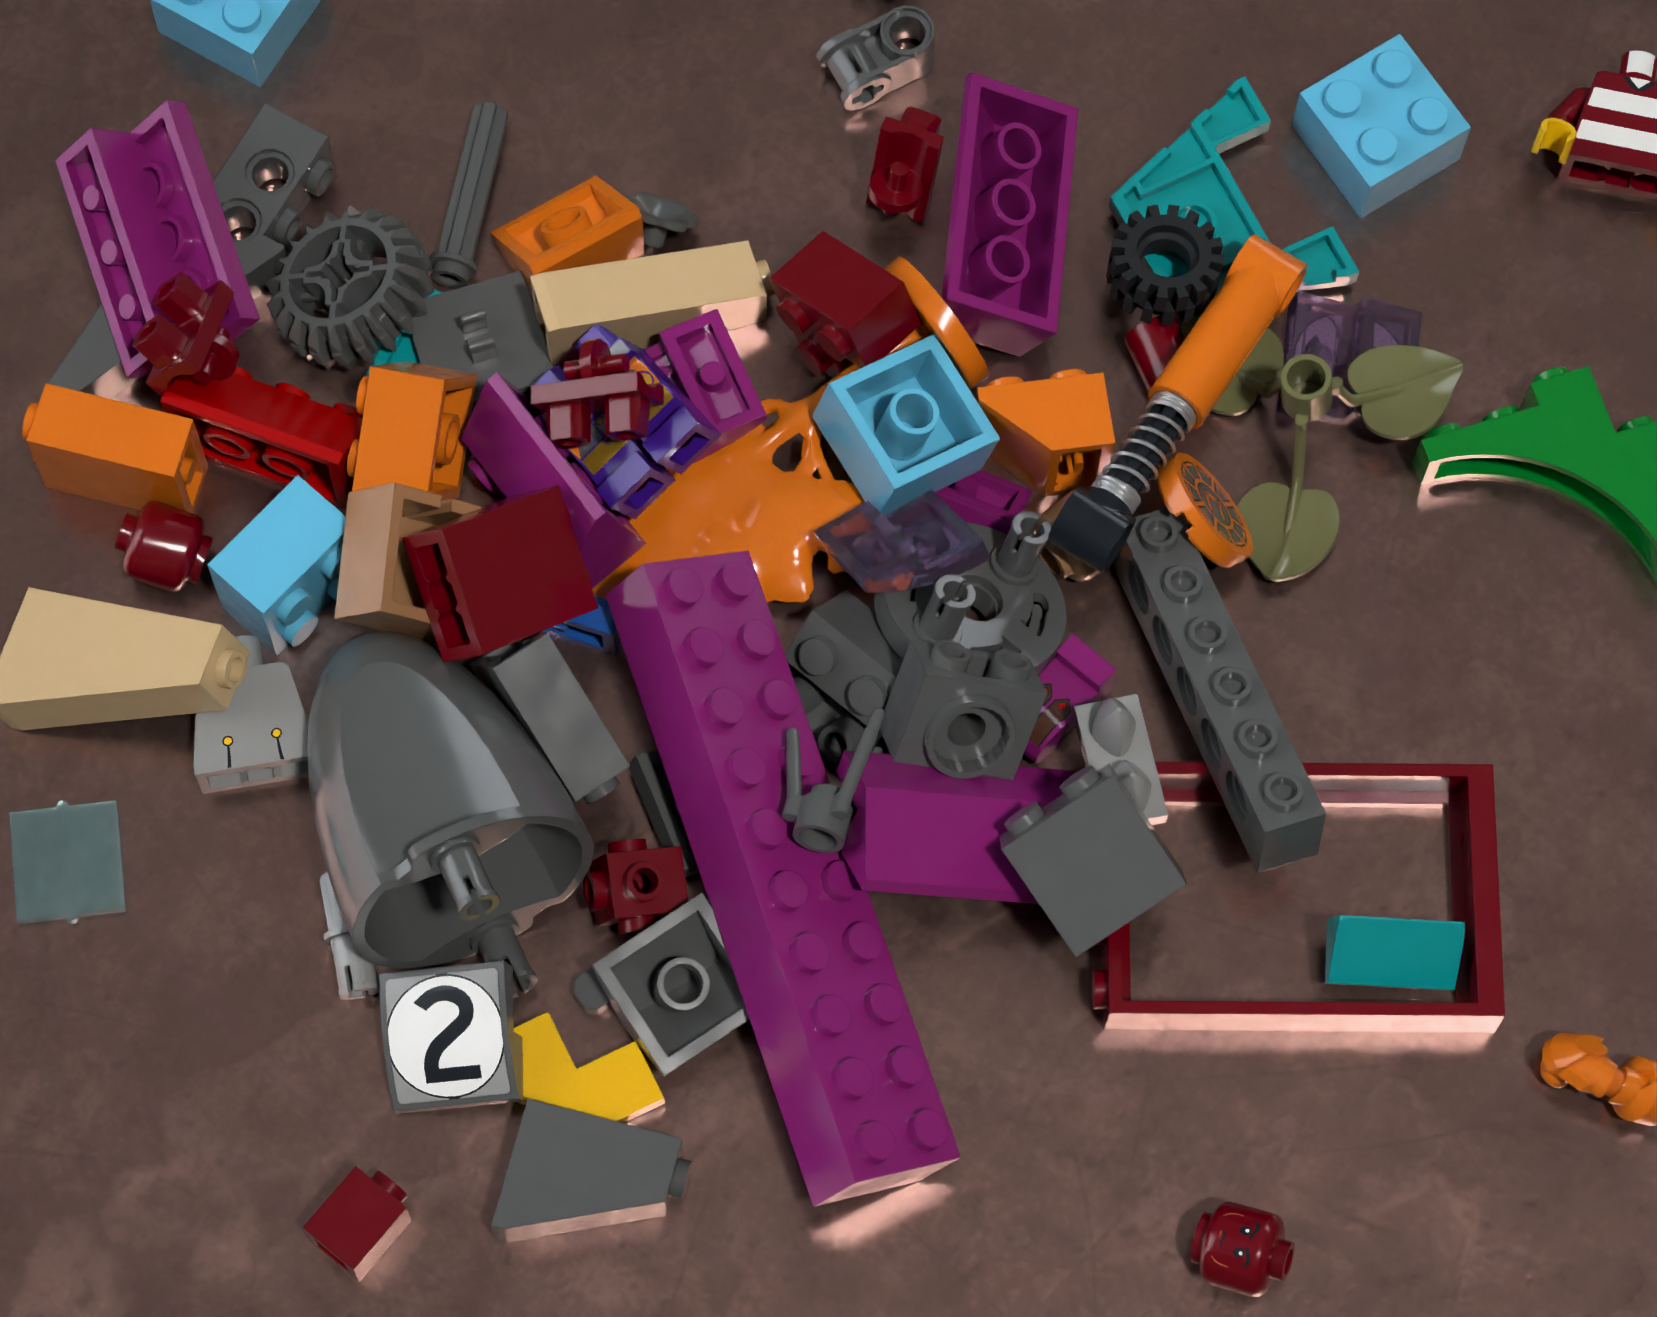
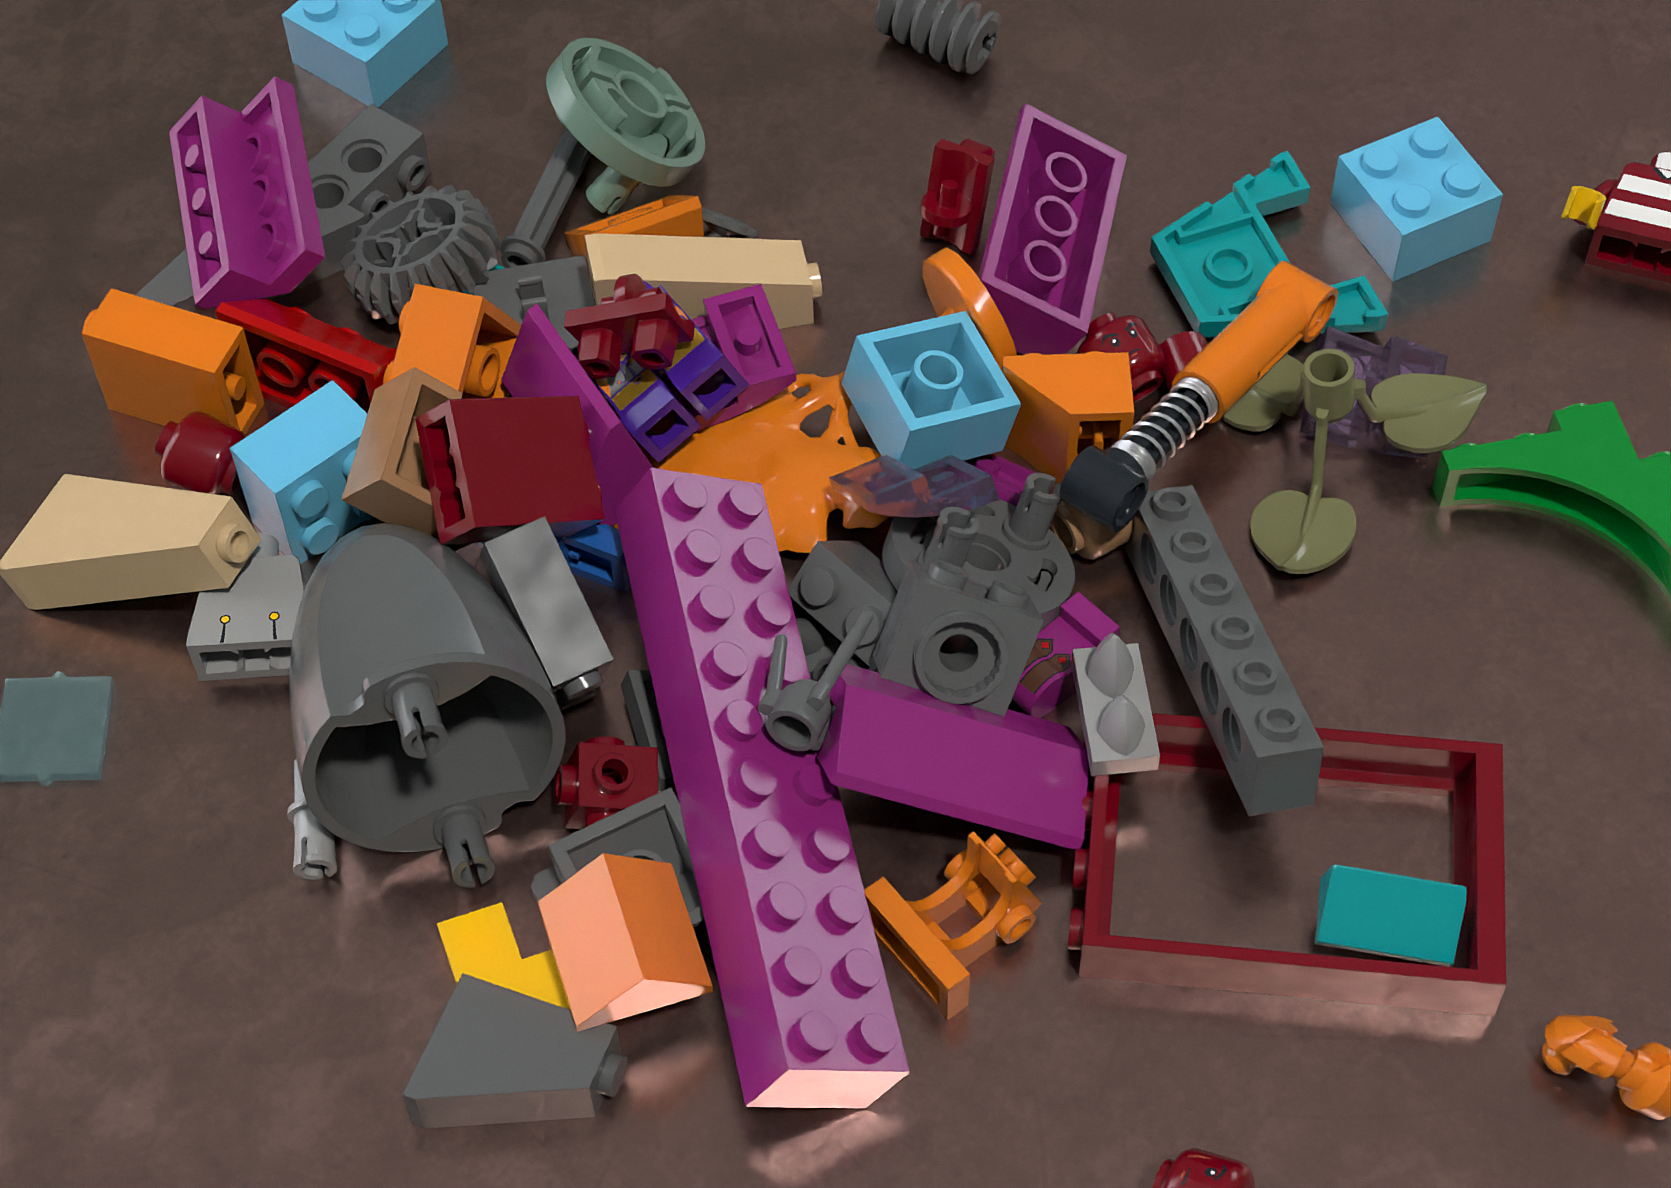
camera: 10 degrees right, 15 degrees down
dark red hips [132,272,240,395] -> none
dark red brick [303,1166,411,1282] -> none
slope [379,961,523,1114] -> none
dark red brick [769,231,922,378] -> none
dark grey piece [816,5,935,111] -> none
dark grey brick [1000,763,1187,957] -> none
black tyre [1106,204,1224,326] -> none
orange tile [1157,452,1254,568] -> none
none -> orange slope [538,853,713,1032]
none -> sand green piece [546,38,705,215]
none -> orange tile [864,831,1043,1020]
none -> dark red head [1077,312,1166,403]

